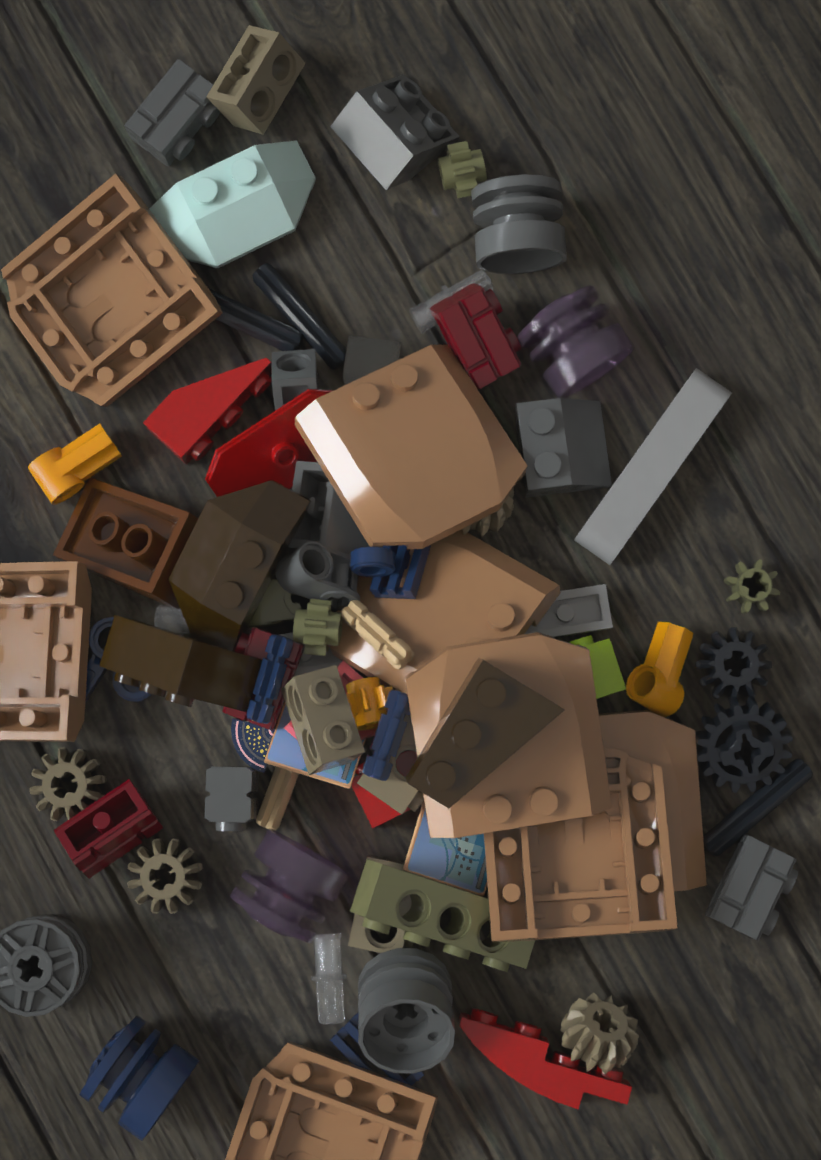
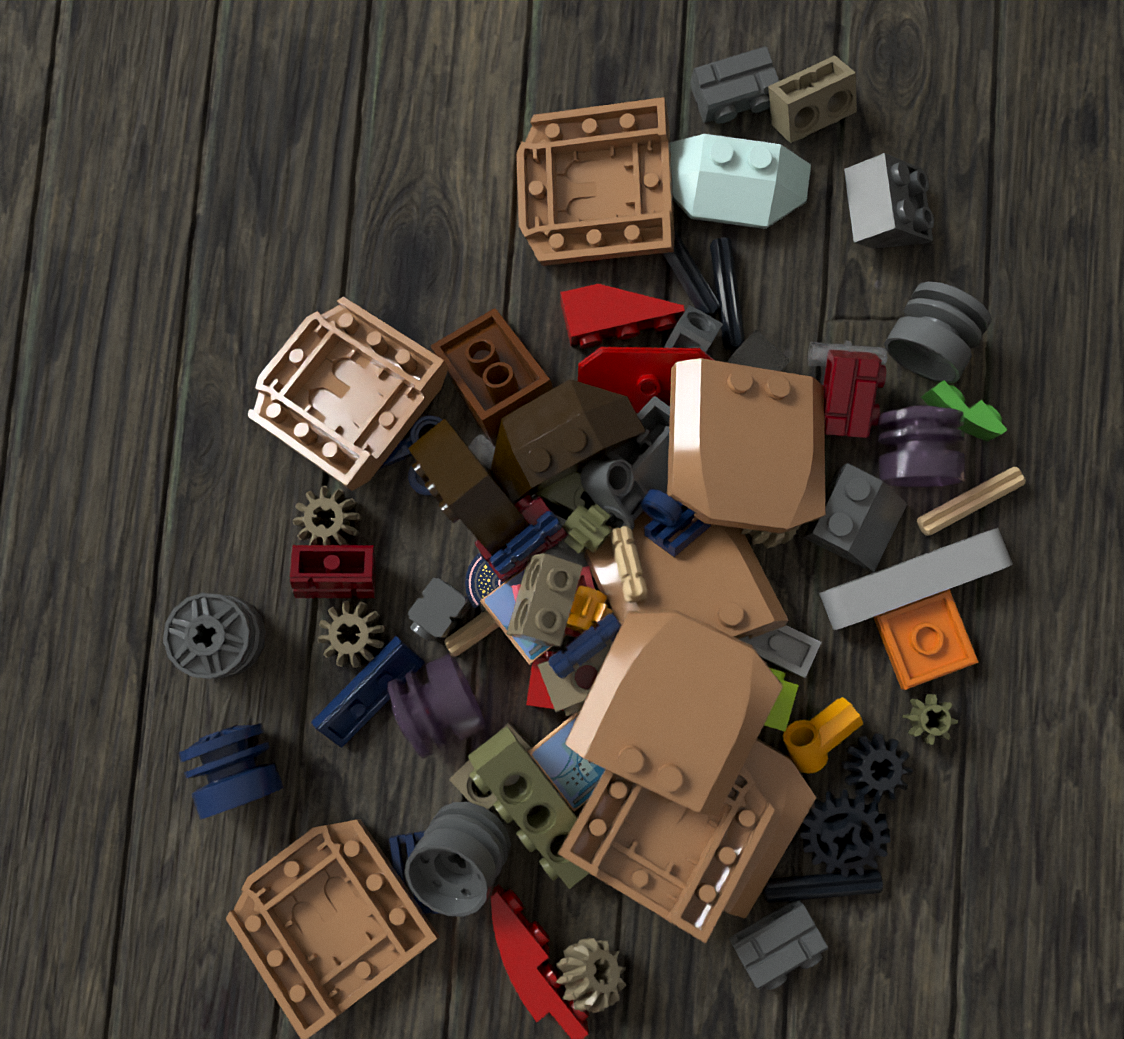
camera: 30 degrees right, 0 degrees up
light orange piece [28,424,122,505] -> none
clear axle [311,933,347,1025] -> none
dark brown wedge [405,658,565,809] -> none
olive gear [438,141,487,198] -> none
none -> dark blue tile [311,636,425,748]
none -> orange plate [873,589,979,690]
none -> tan axle [917,467,1026,536]
none -> bright green slope [921,380,1007,441]

